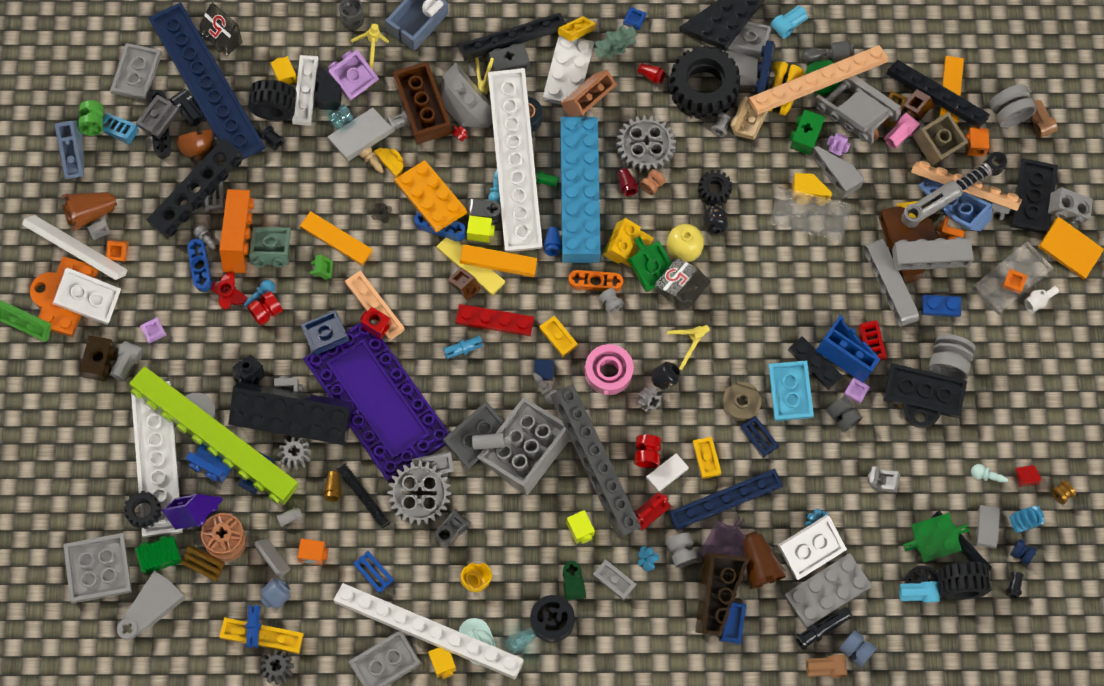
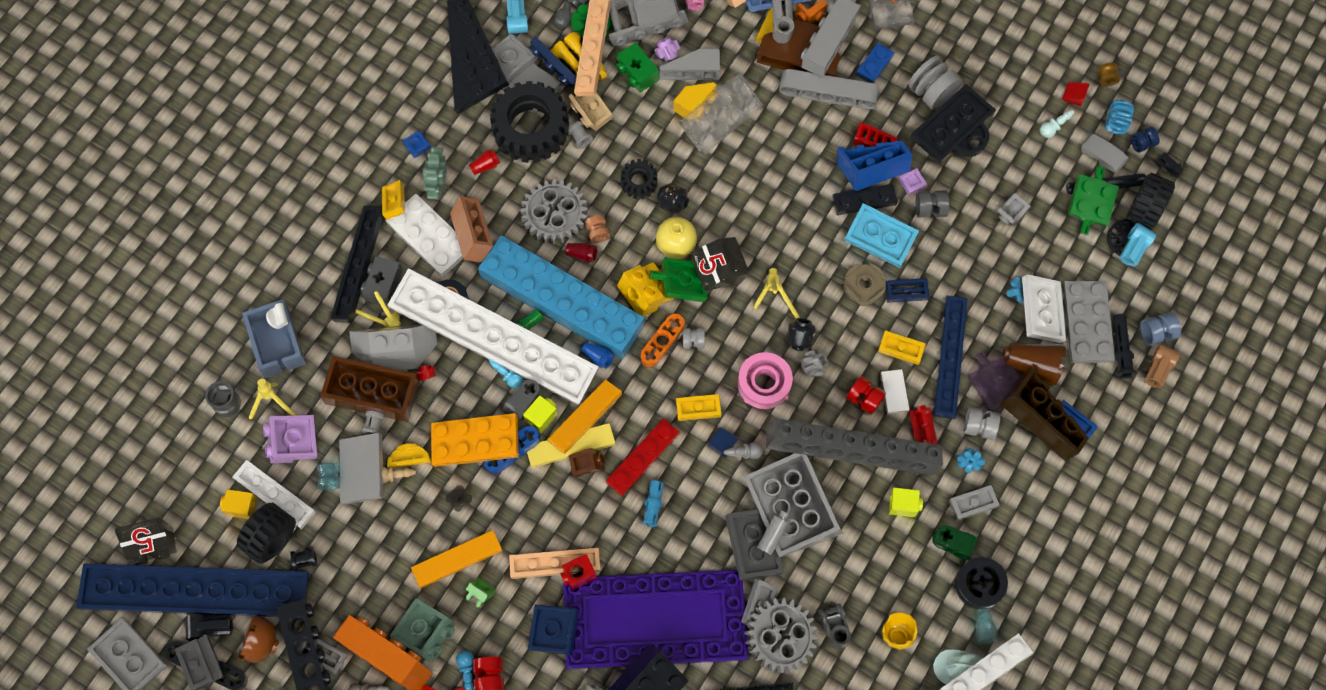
camera: 55 degrees left, 0 degrees up
black slope [314,68,342,110] -> none

